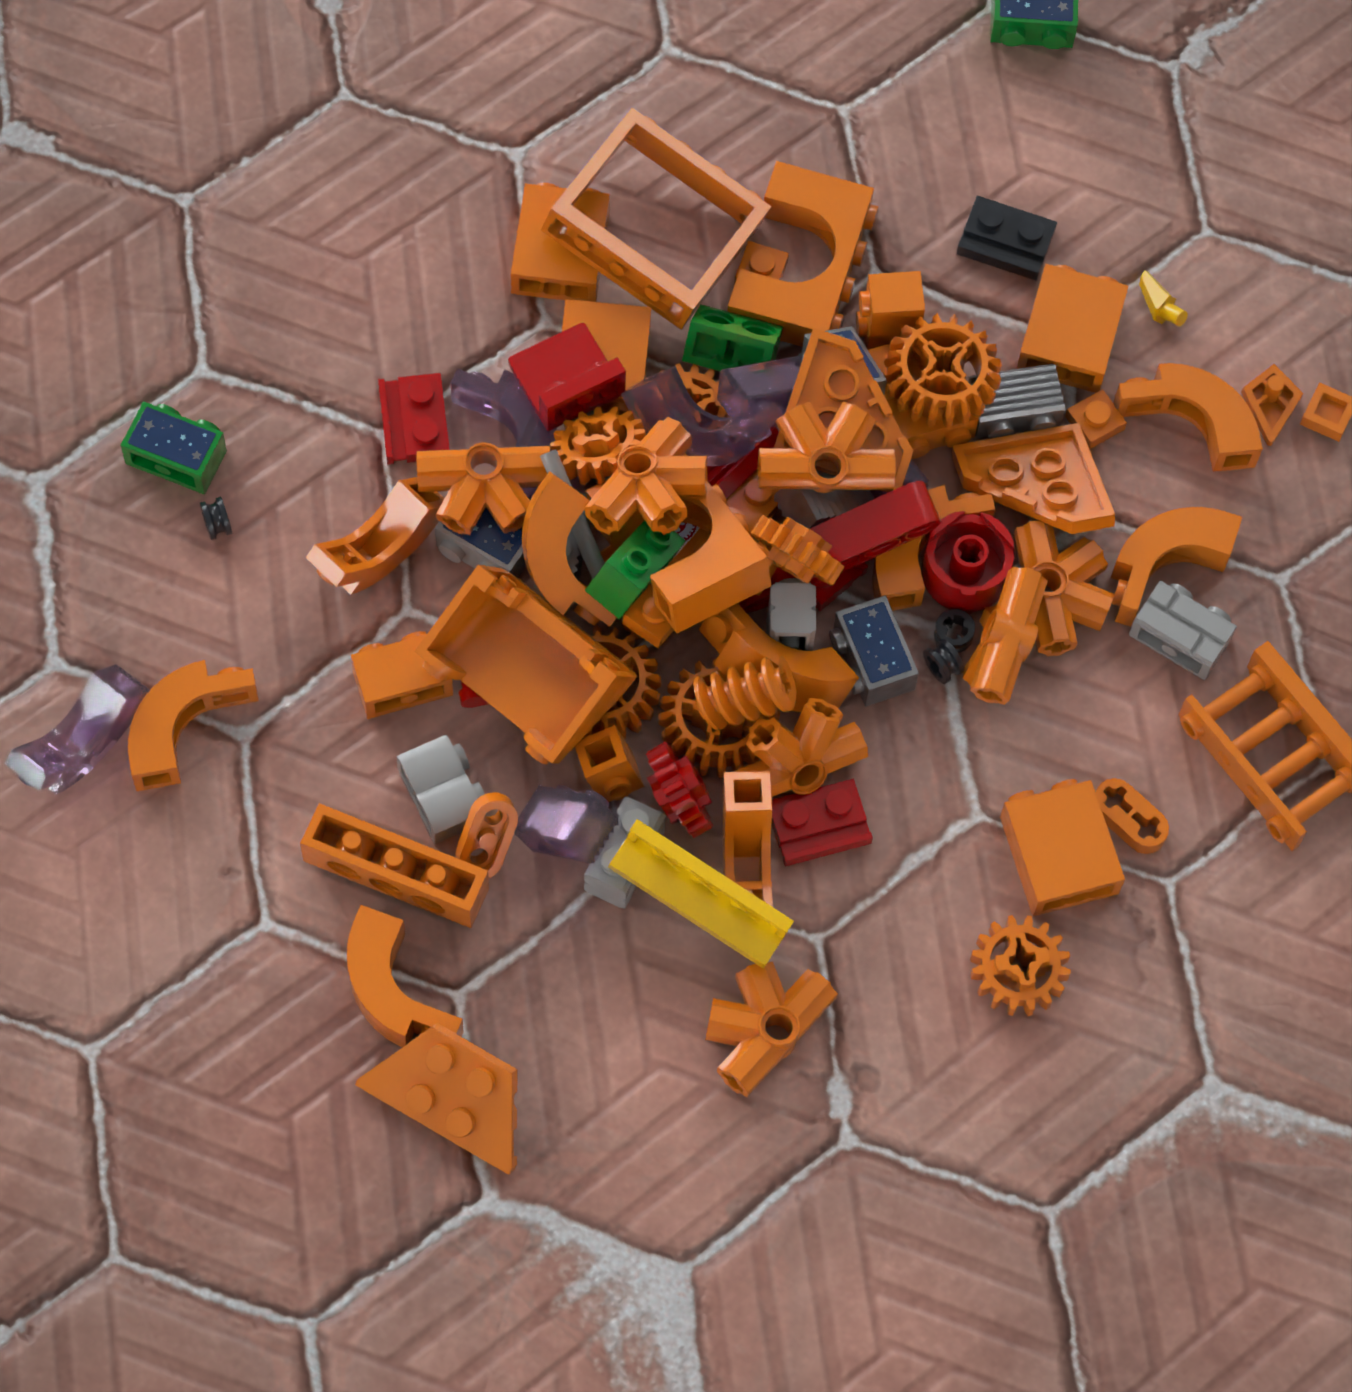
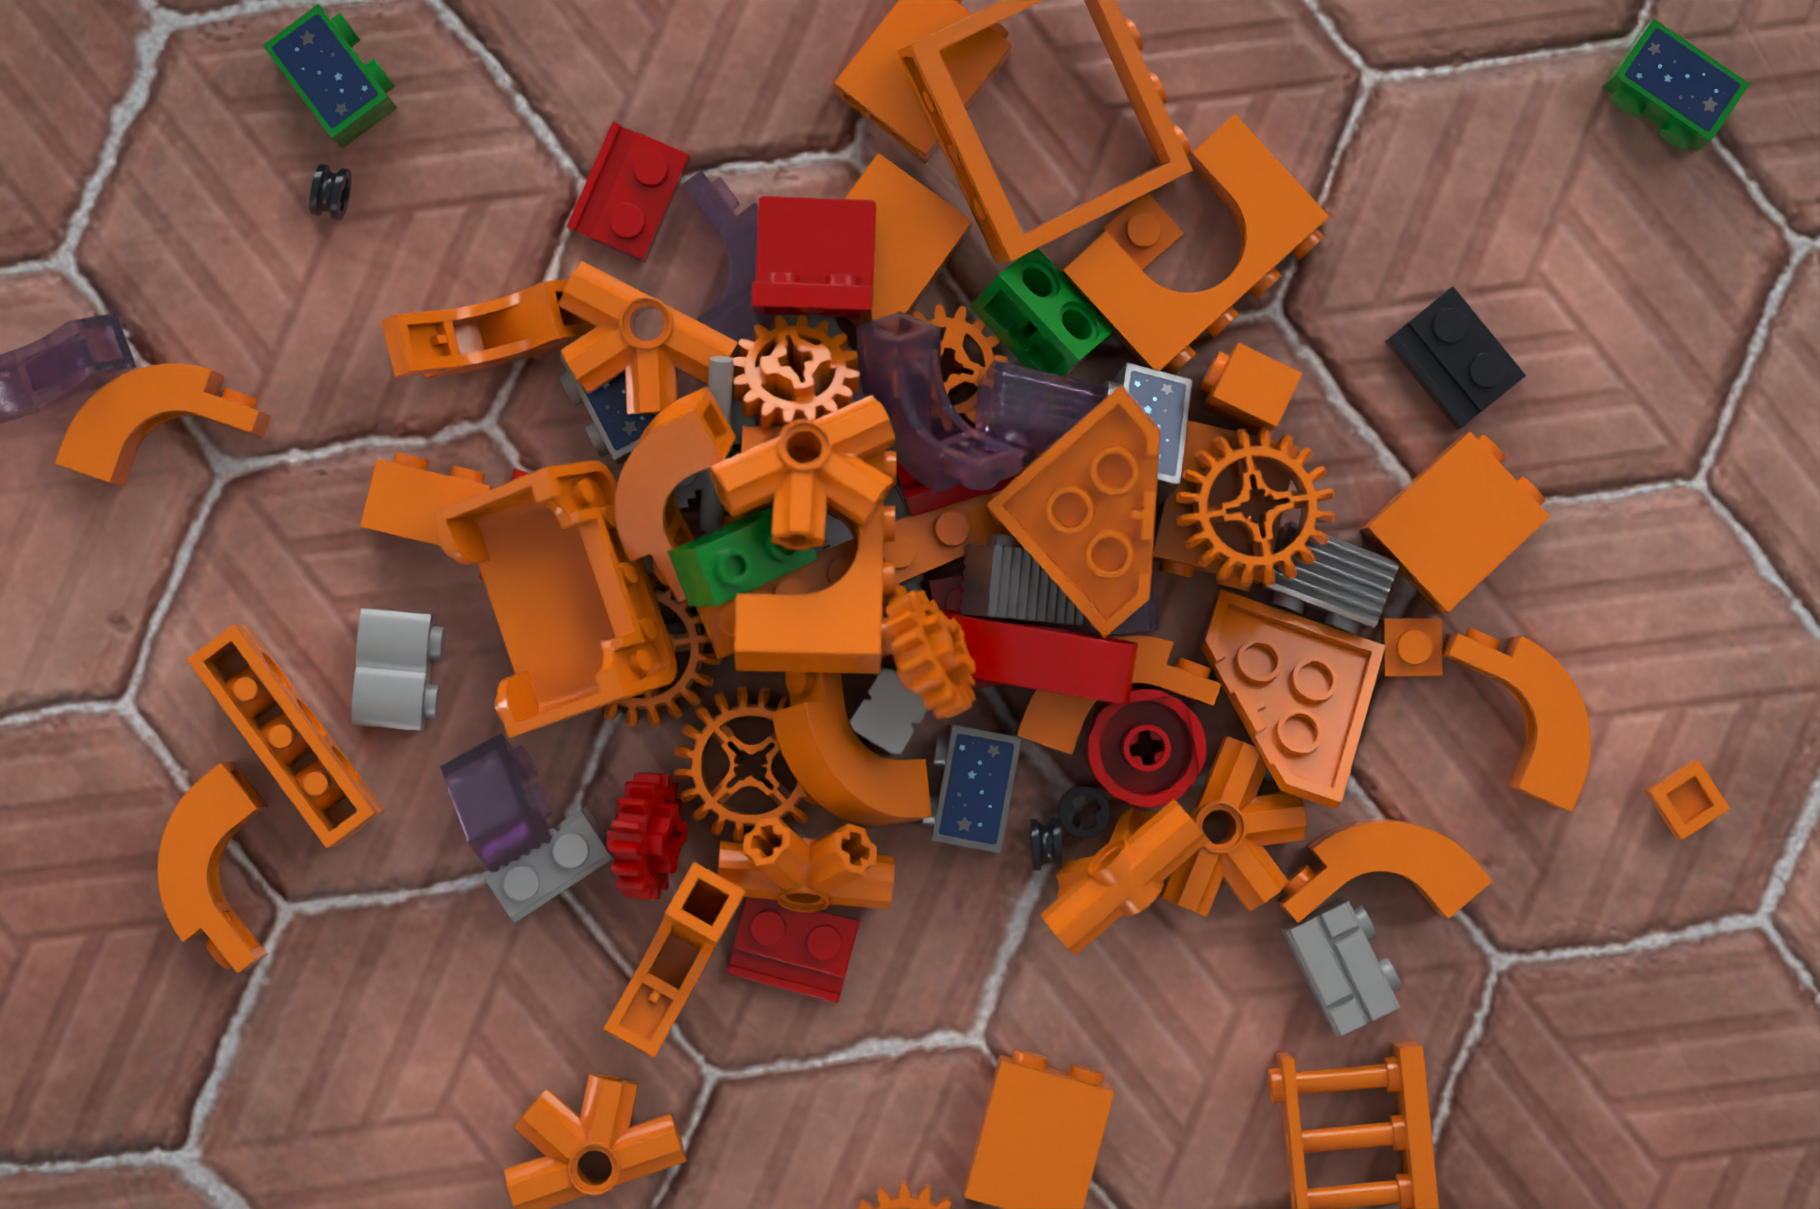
camera: 35 degrees right, 20 degrees up
orange wing [355,1023,518,1175] -> none
orange plate [455,792,518,878] -> none
orange brick [575,725,645,805] -> none
yellow fence [608,819,794,969] -> none
orange piece [693,656,797,730] -> none
orange piece [758,401,896,493] -> none
orange beam [1096,778,1169,854] -> none
yellow bar [1139,270,1188,327] -> none
orange piece [1241,364,1304,446] -> none

